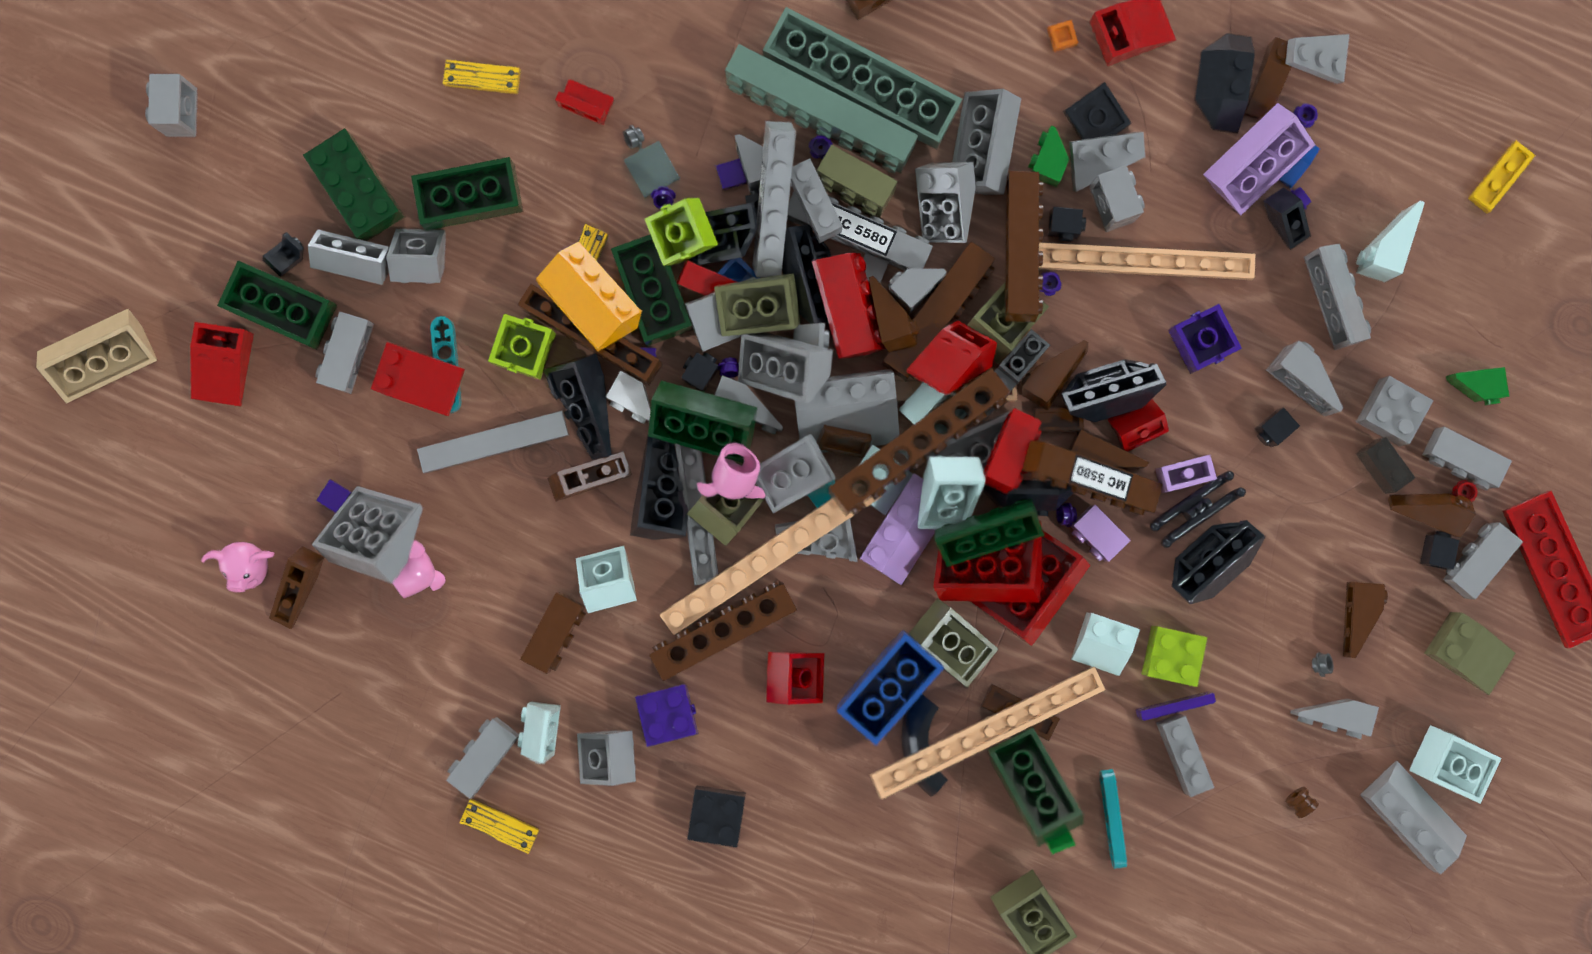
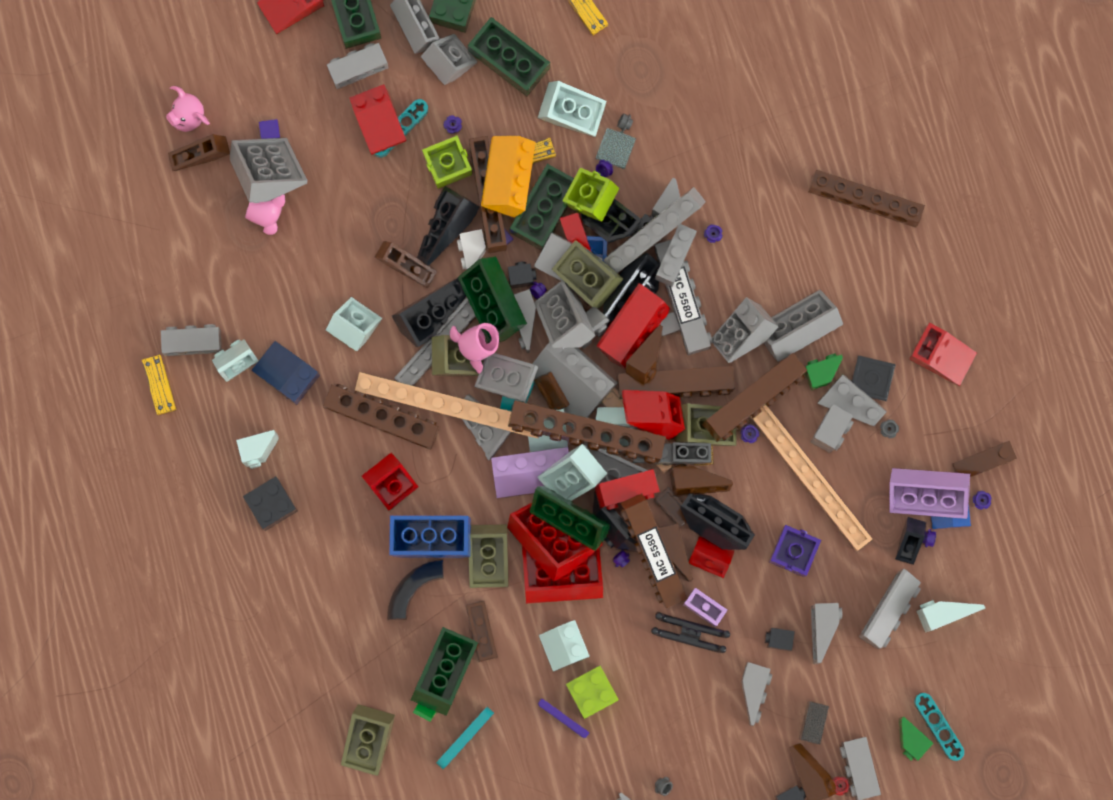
camera: 50 degrees right, 5 degrees down
light grey tile [417,411,569,473] -> none
reddish brown brick [520,592,586,674] -> none
red panel [555,79,614,125] -> none
light grey slope [577,730,636,786] -> none
dark purple brick [635,684,699,747] -> none
dark purple tile [716,158,747,191] -> none
sand green brick [725,44,918,173] -> none
sand green brick [763,7,962,150] -> none
olive brick [817,144,898,218] -> none
light nougat plate [870,667,1105,799] -> none
light grey slope [888,269,947,315] -> none
orange tile [1047,20,1079,52] -> none
black brick [1047,207,1086,242] -> none
lavender brick [1071,505,1131,562] -> none
light grey brick [1156,714,1214,797] -> none
black wedge [1172,520,1265,604] -> none
black wedge [1194,33,1255,134] -> none
light grey wing [1285,34,1350,84] -> none
reddish brown slope [1343,582,1388,658] -> none
light grey brick [1356,376,1434,446] -> none
yellow tile [1468,140,1536,214] -> none
none -> light aqua slope [236,430,279,469]
none -> dark blue slope [251,341,320,406]
none -> dark purple plate [443,115,462,134]
none -> light aqua slope [538,81,607,137]
none -> light grey slope [741,662,772,726]
none -> dark grey plate [880,419,899,438]
none -> teal beam [914,693,964,761]

